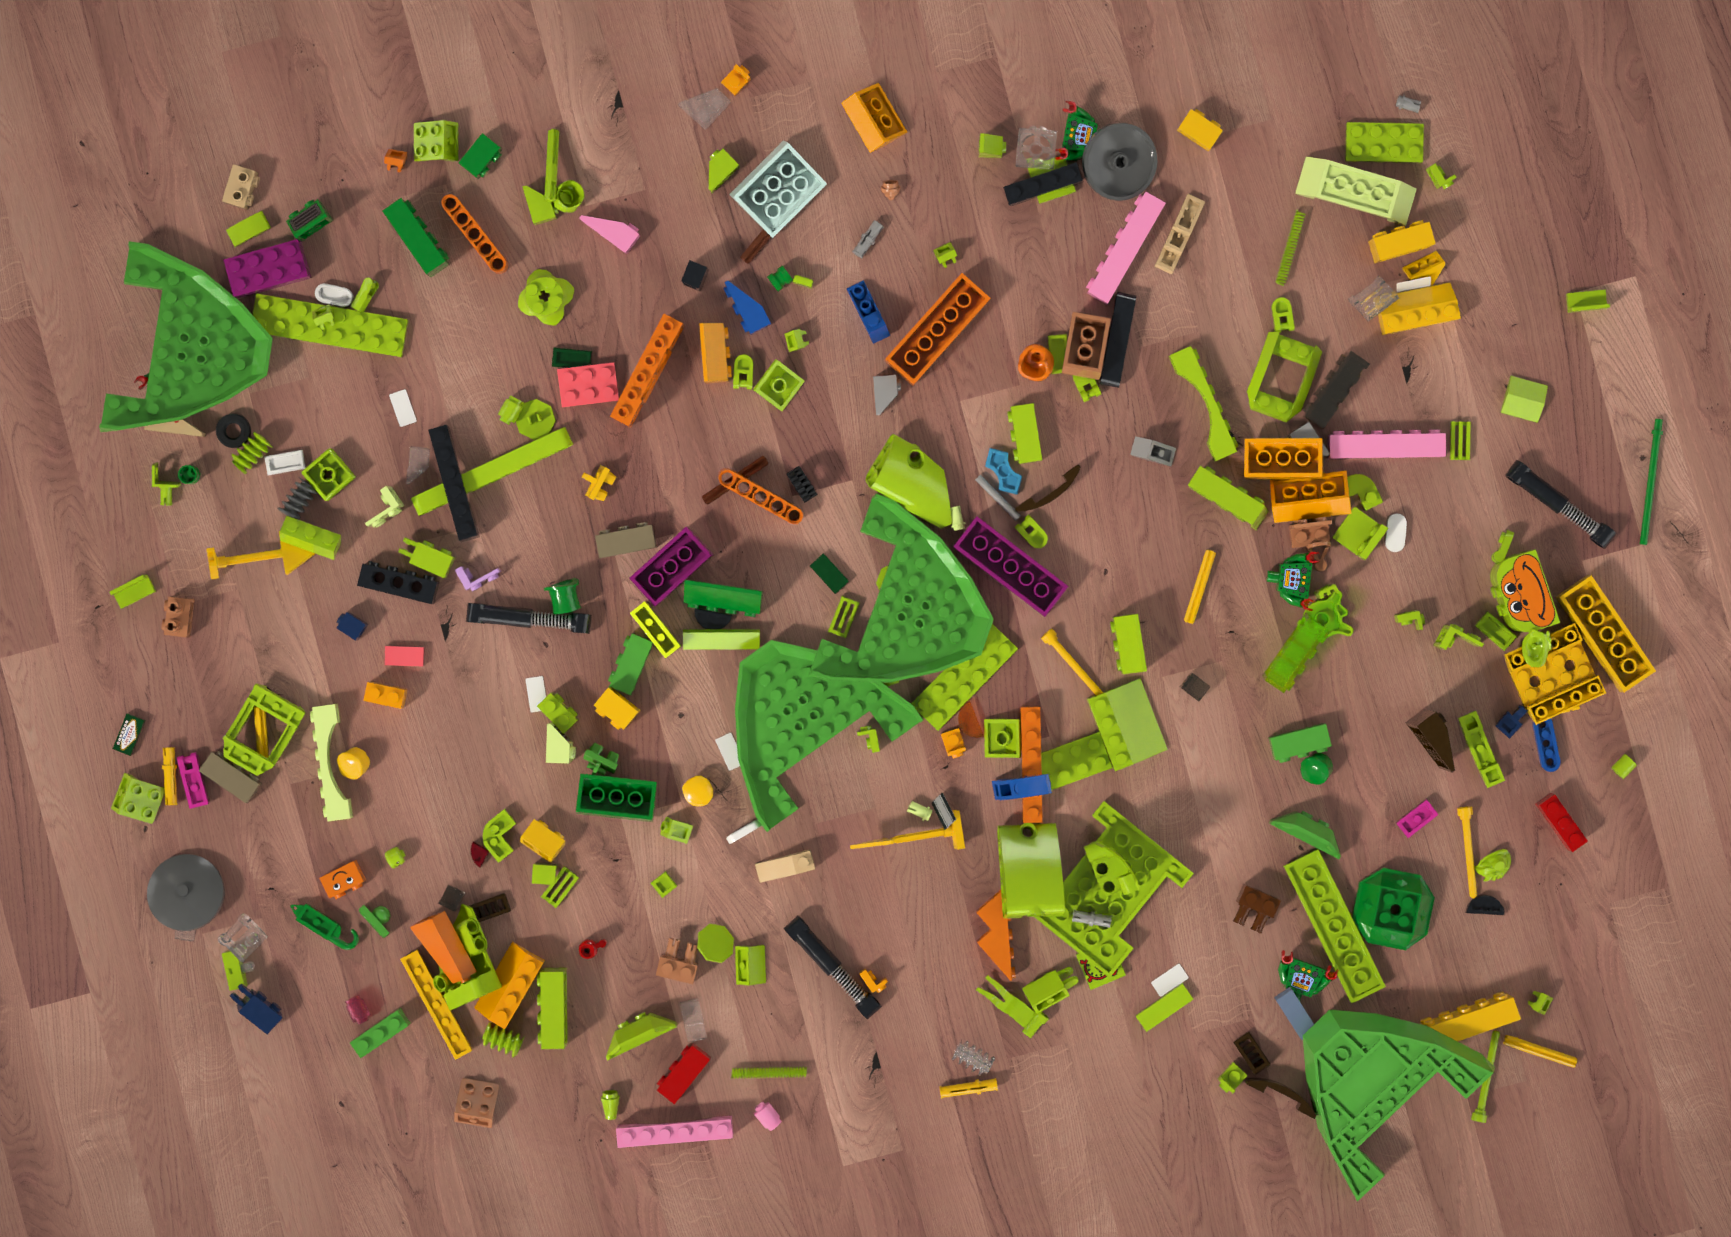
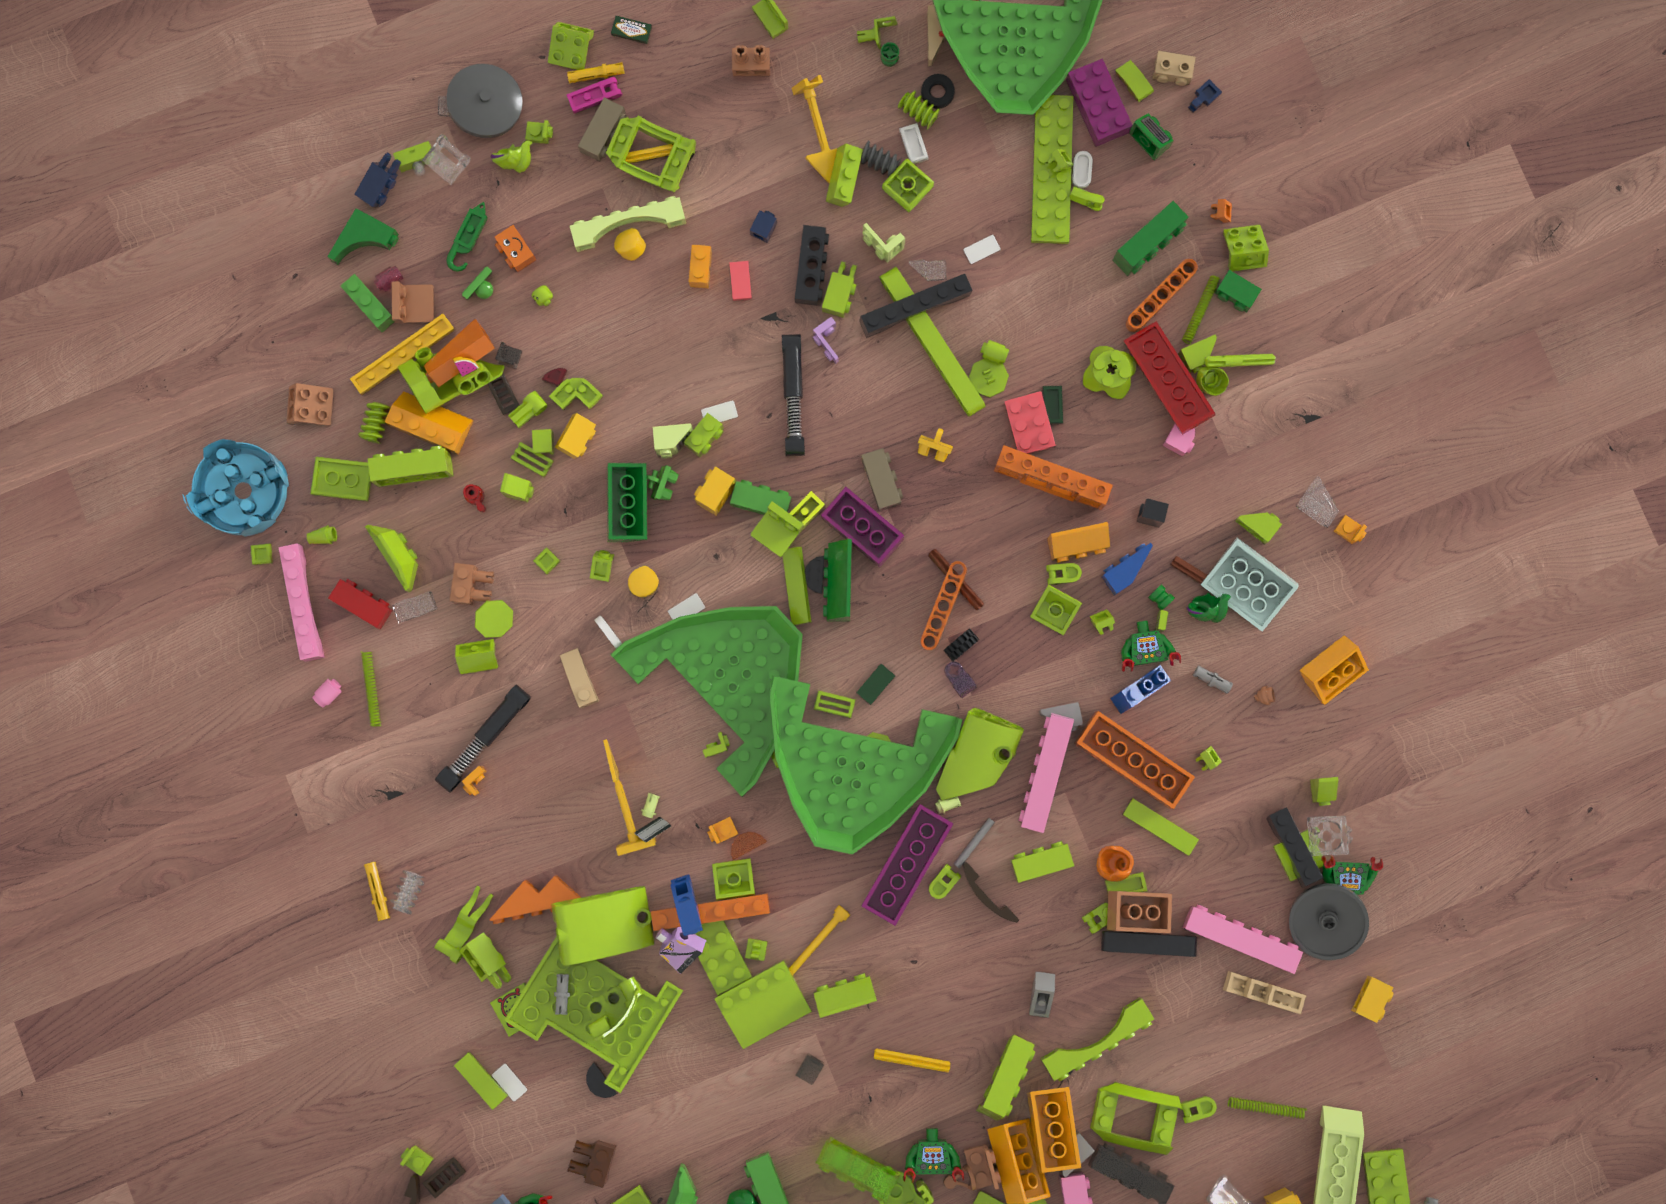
camera: 85 degrees right, 5 degrees down
green piece [544,578,581,614] -> none
lime plate [911,624,1018,731] -> none
dark azure tile [985,448,1022,495] -> none
none -> medium azure piece [182,439,289,537]
none -> lime tile [251,544,273,565]
none -> lime tile [310,457,371,501]
none -> green arch [327,208,399,265]
none -> nougat bracket [392,281,434,323]
none -> dark pink tile [453,357,479,377]
none -> lime hair [491,140,532,173]
none -> lime slope [500,473,534,502]
none -> lime piece [508,391,548,428]
none -> lime bracket [525,120,553,144]
none -> black tile [586,1062,618,1098]
none -> lavender torso [655,927,706,974]
none -> lime tile [745,938,768,961]
none -> lime bracket [751,501,804,557]
none -> clear purple piece [944,662,978,699]
none -> bright pink brick [1019,713,1074,833]
none -> torso [1121,621,1181,672]
none -> lime tile [1122,798,1199,856]
none -> red plate [1124,321,1216,435]
none -> lime piece [1182,275,1221,345]
none -> green hair [1186,593,1231,623]
none -> dark blue plate [1188,79,1222,113]

